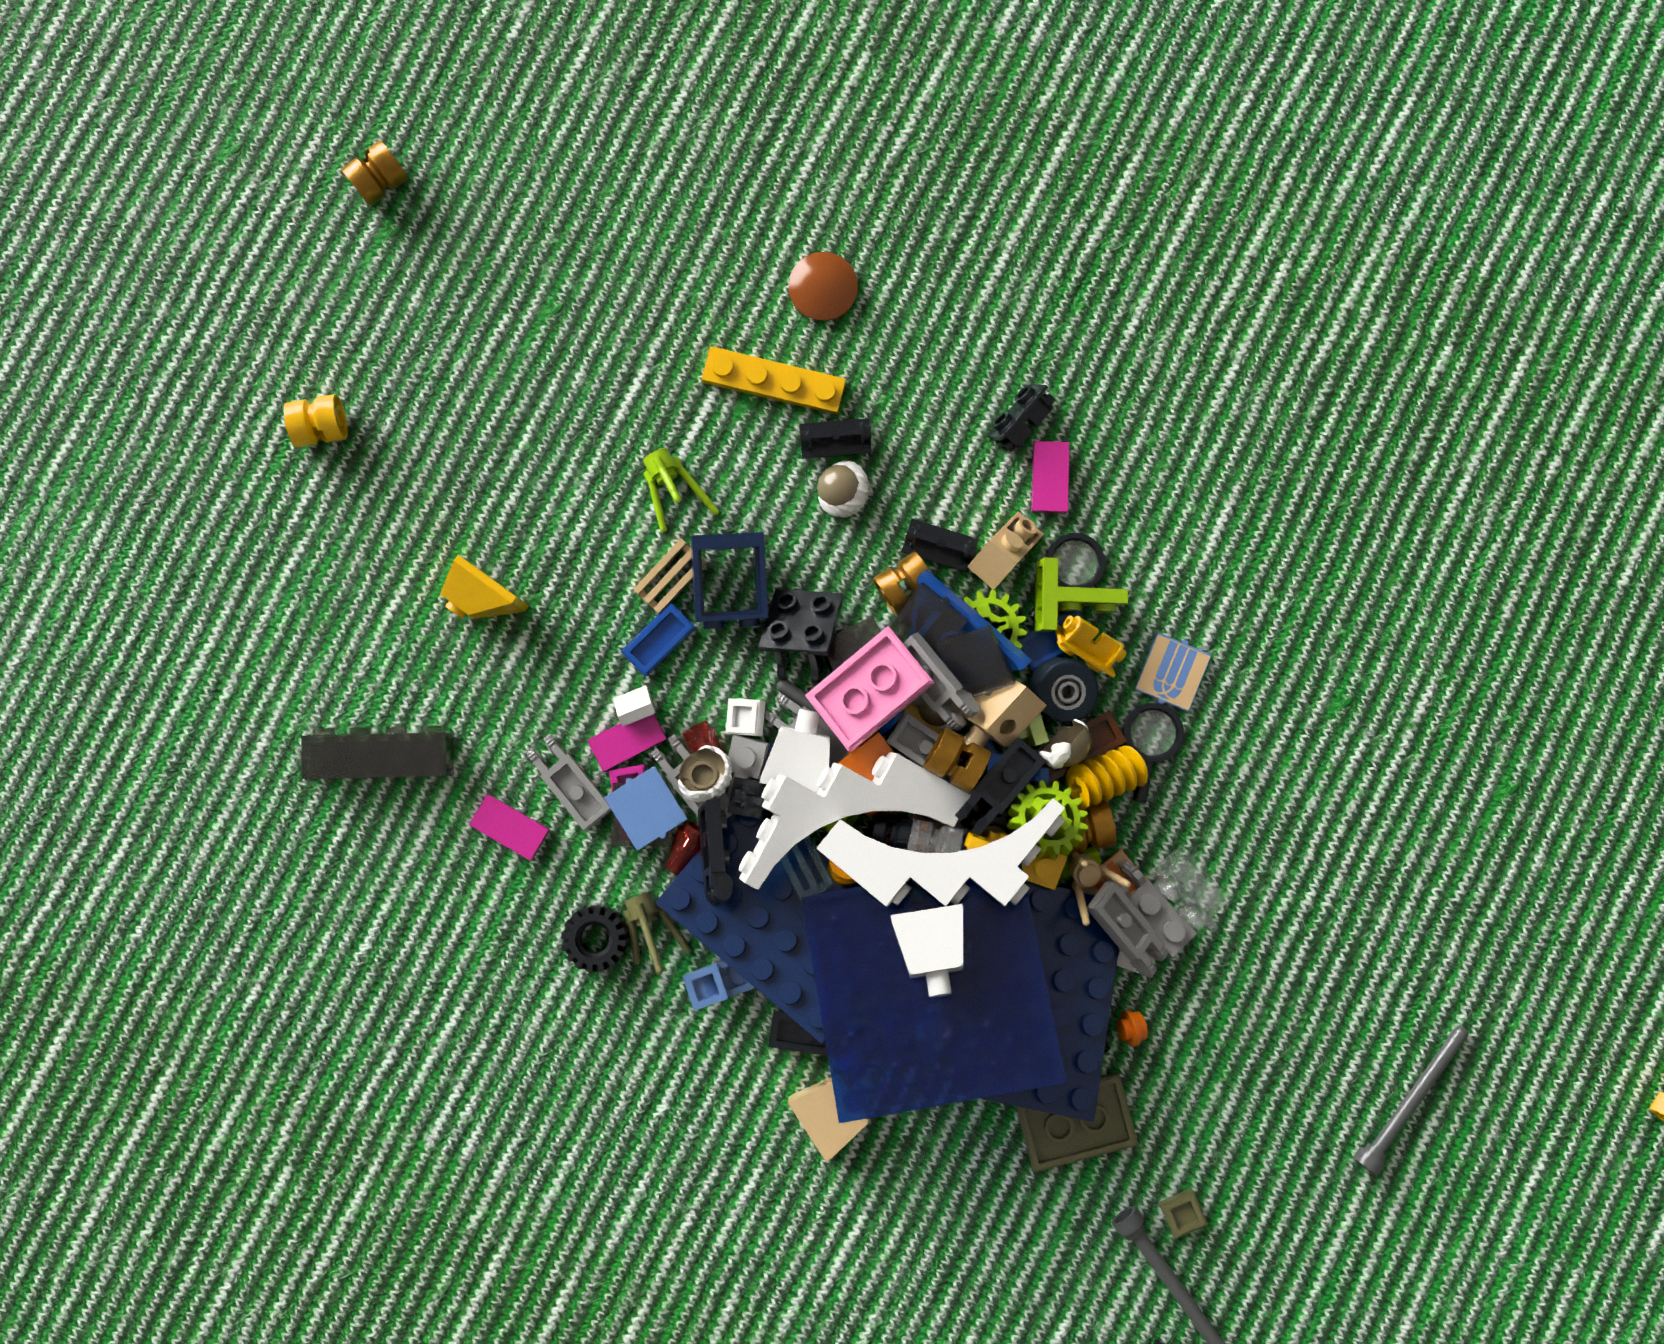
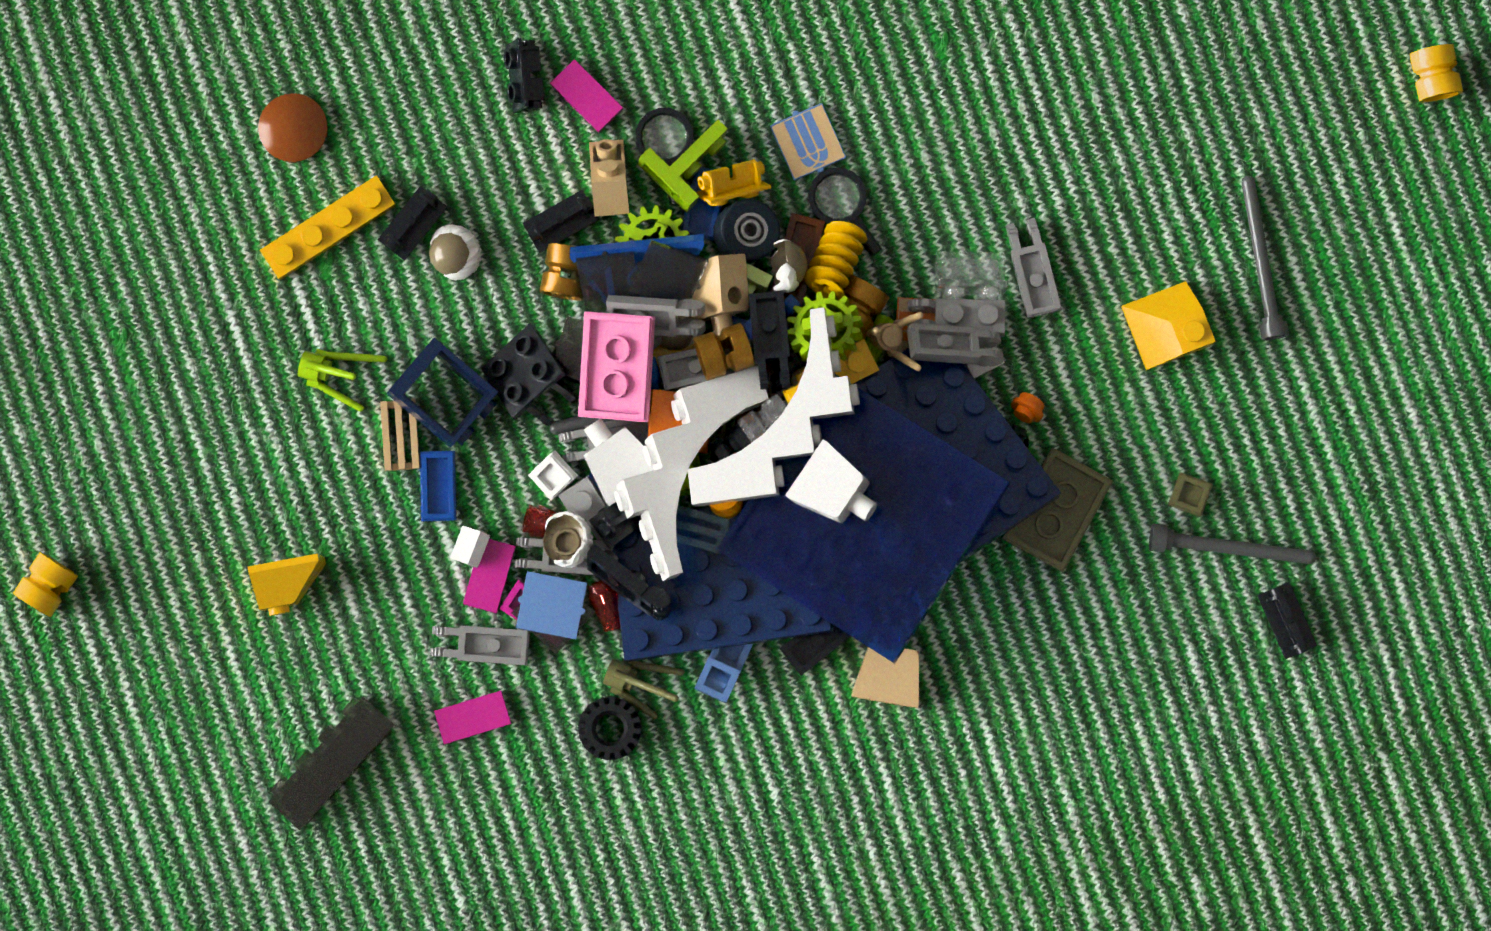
camera: 50 degrees left, 0 degrees up
none -> light grey hinge [1006,218,1062,319]
none -> yellow slope [1121,281,1216,371]

